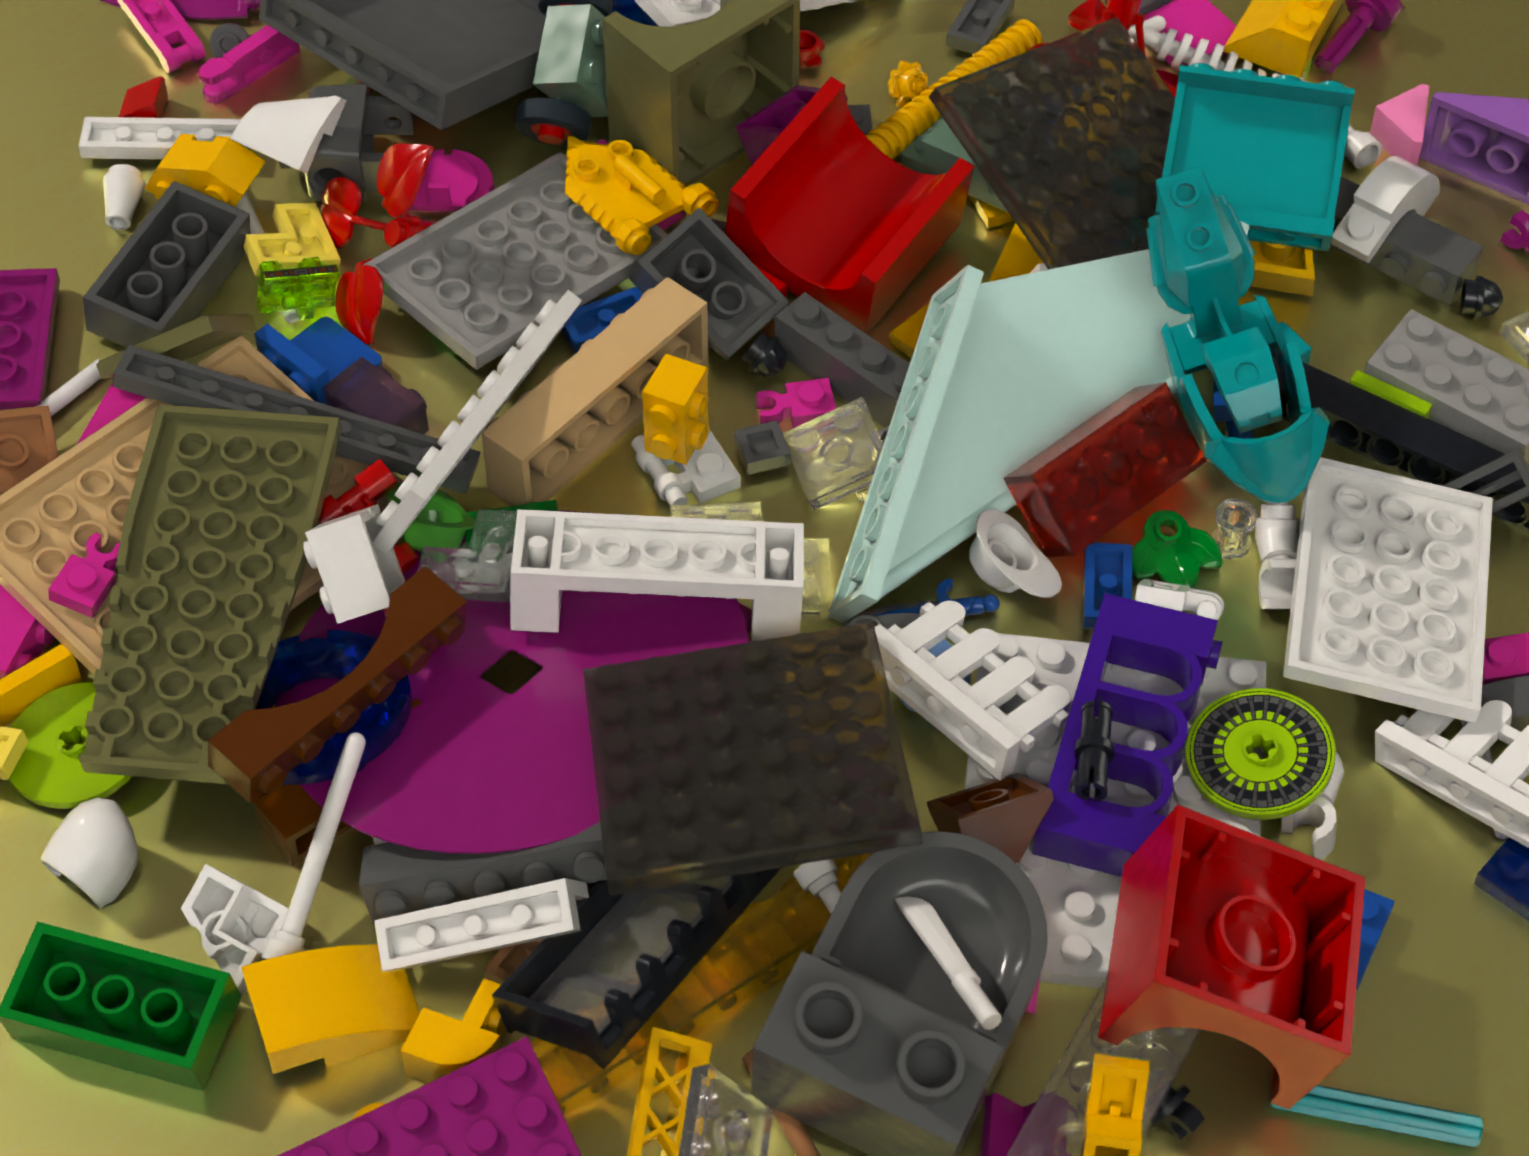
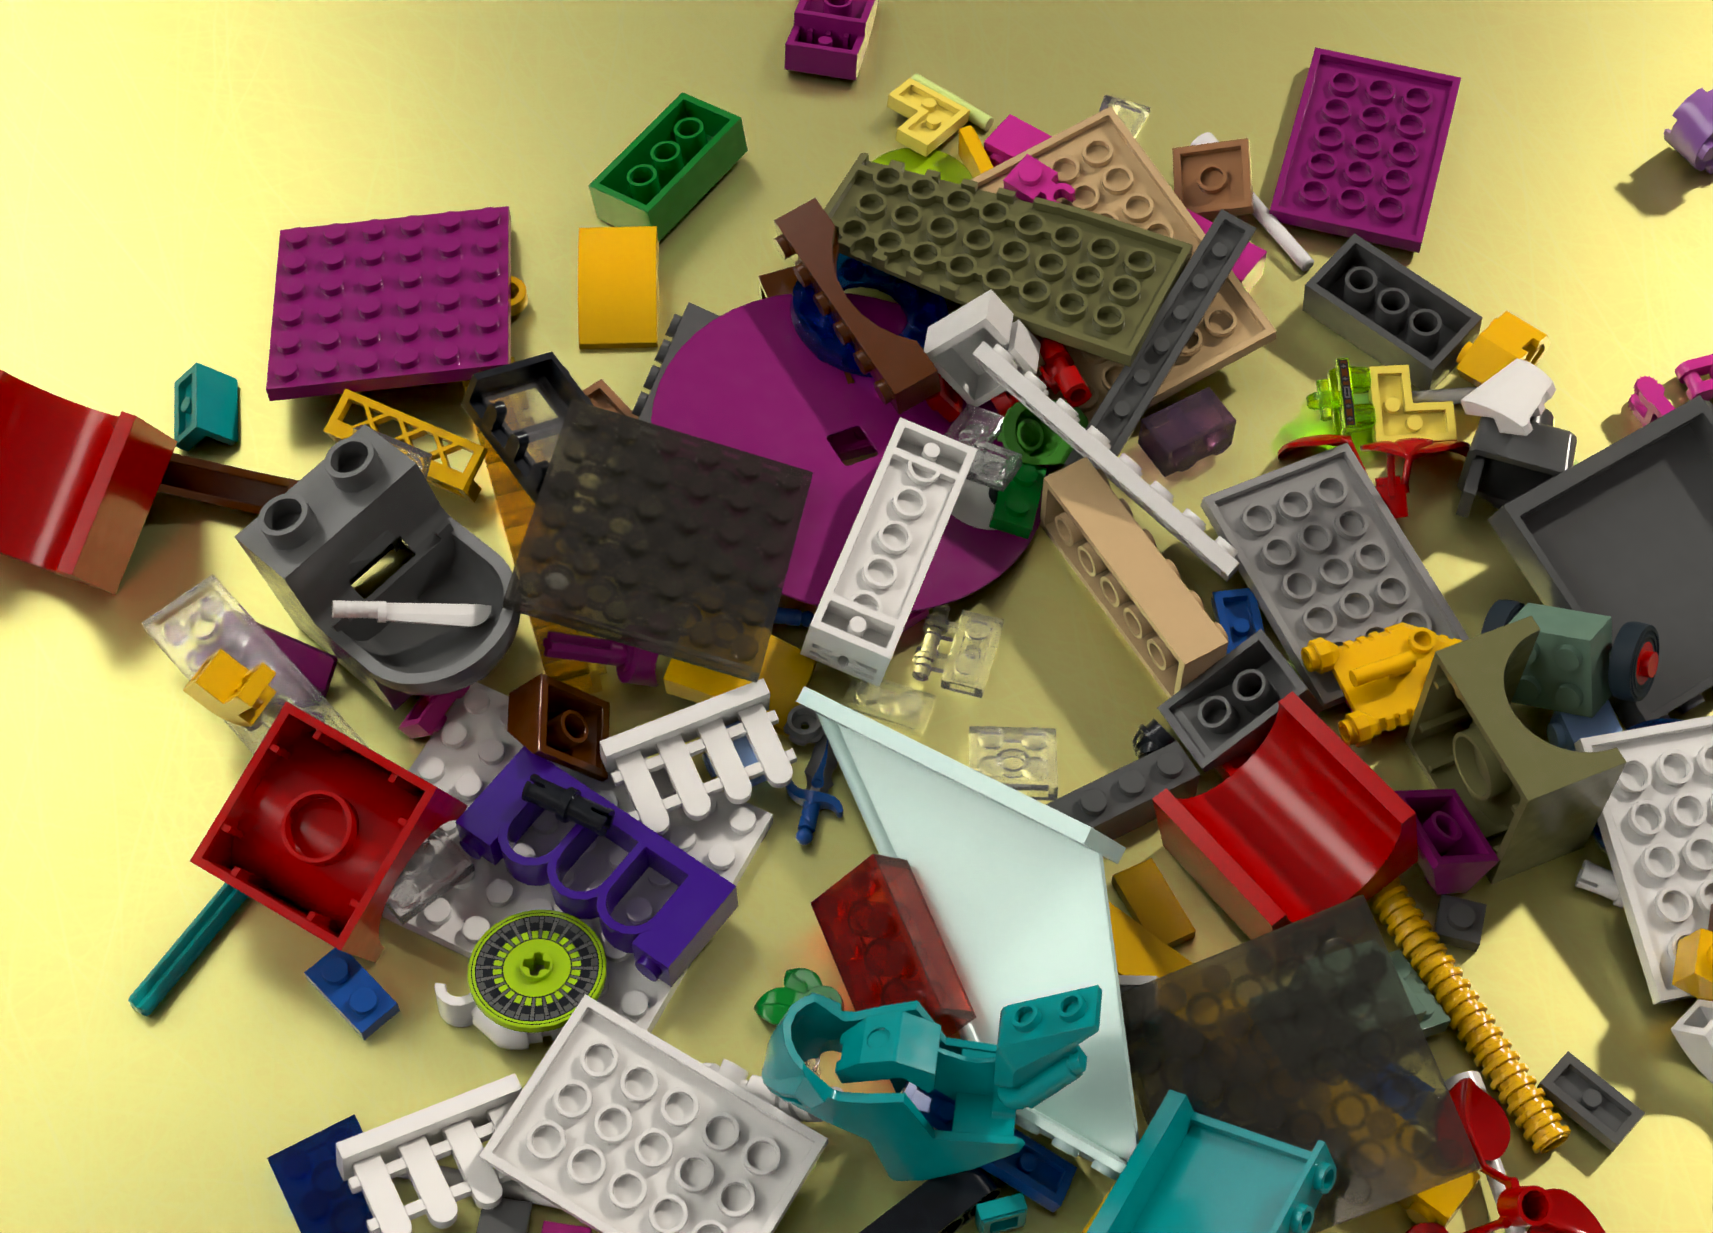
camera: 110 degrees right, 5 degrees up
white piece [40,798,138,909] -> none
white plate [78,117,250,159] -> none
olive tile [96,314,257,379] -> none
white cone [103,164,145,230] -> none
red slope [119,76,168,118] -> none
white slope [181,864,289,995] -> none
blue bracket [254,317,383,406] -> none
white piece [261,733,366,960] -> none
white fence [374,878,589,972] -> none
yellow brick [400,978,505,1083] -> none
dark pink piece [409,149,494,212] -> none
white plate [631,429,741,510] -> none
yellow brick [642,353,709,465] -> none
dark grey plate [734,420,791,475] -> none
dark pink plate [756,378,837,428] -> none
red plate [799,30,825,68] -> none
yellow plant [887,60,928,108] -> none
white piece [969,510,1062,598] -> none
blue plate [1083,542,1132,628] -> none
white plate [1135,579,1224,620] -> none

